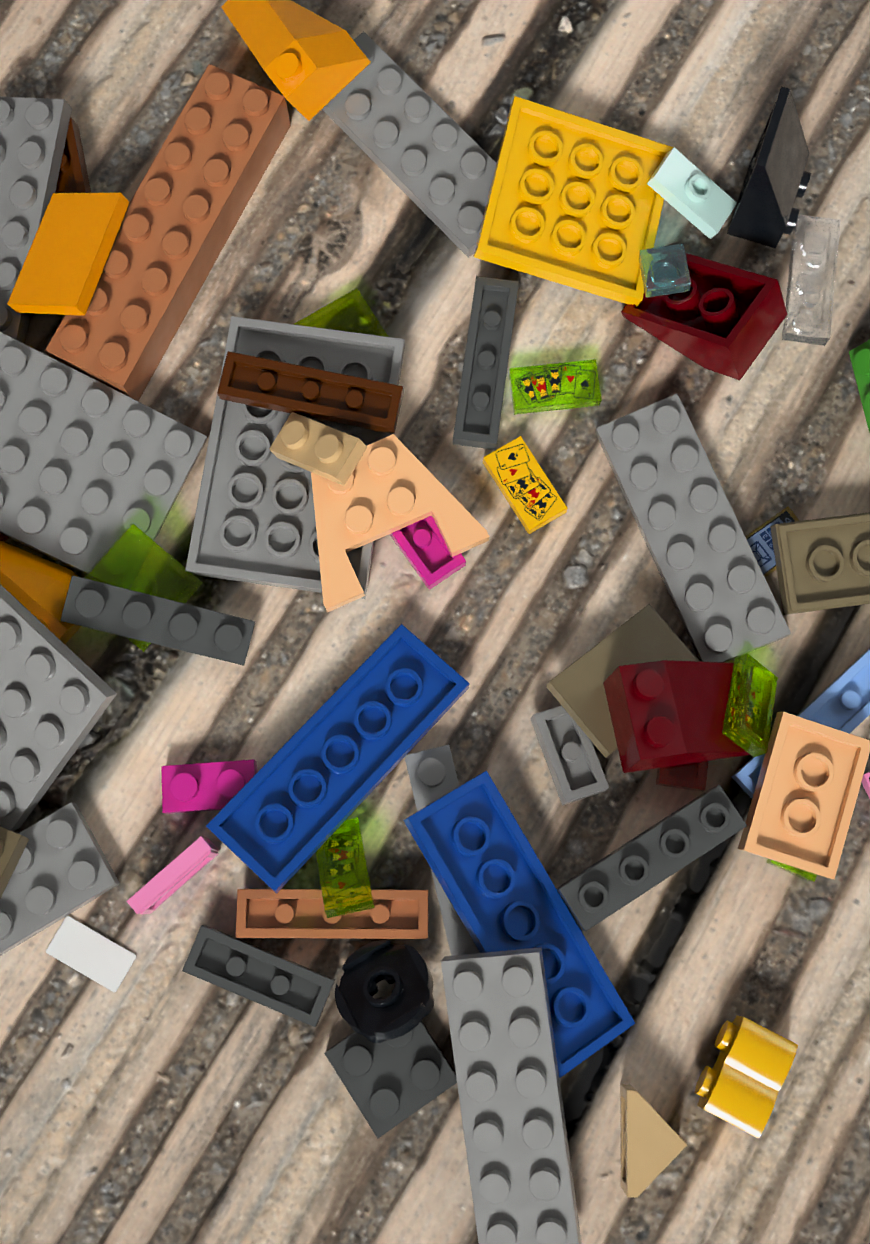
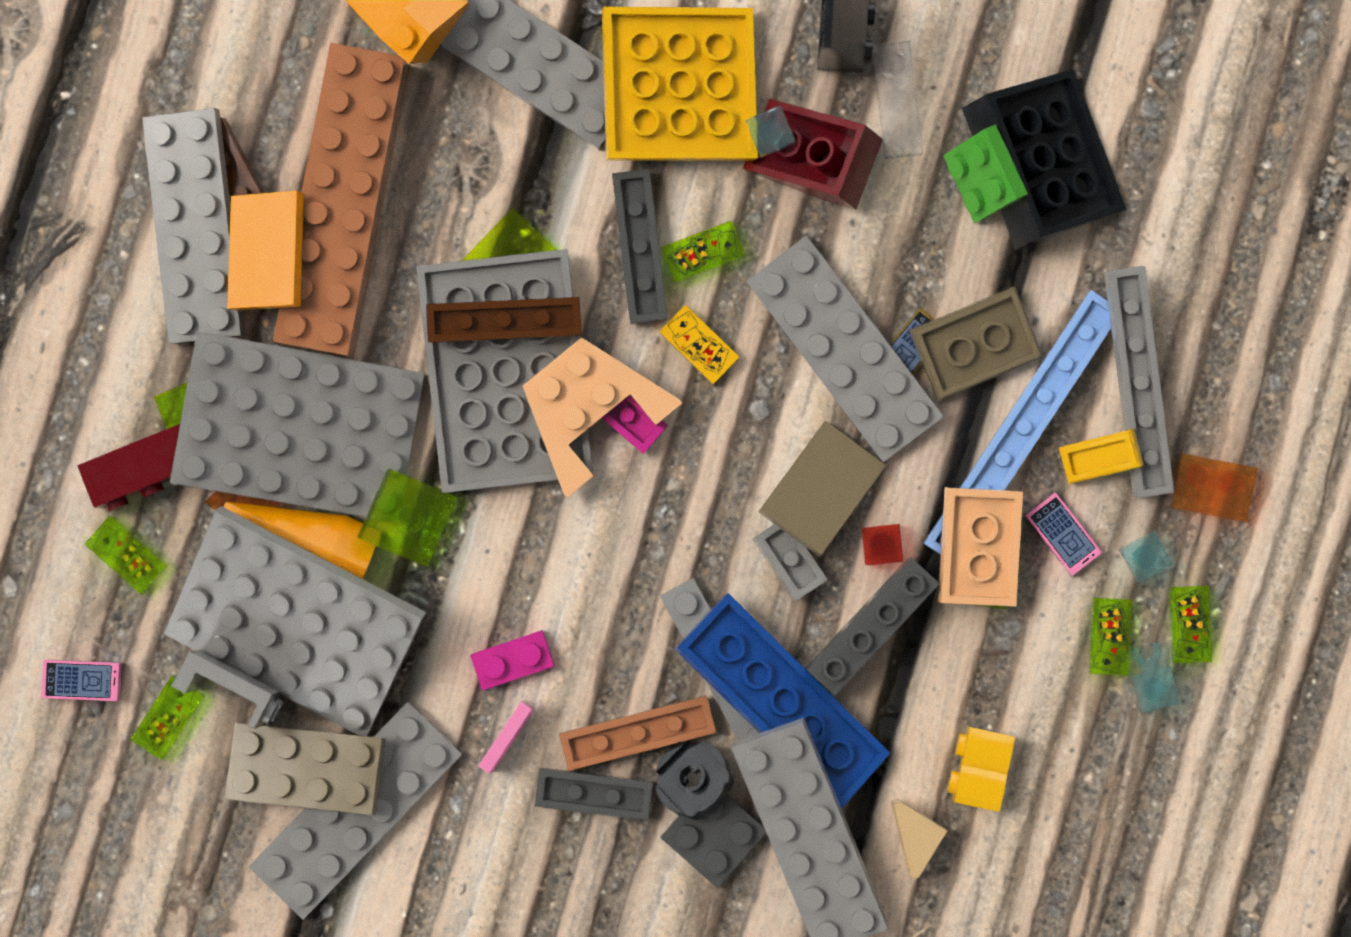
camera: 10 degrees left, 10 degrees up
white sticker [46,916,136,992] -> none
dark grey plate [60,575,255,666] -> none
blue plate [206,624,470,894] -> none
tan plate [269,412,367,486] -> none
clear neon green tile [316,817,375,918] -> none
dark red slope [603,660,759,773] -> none
light aqua plate [647,147,737,239] -> none
clear neon green tile [722,653,778,757] -> none

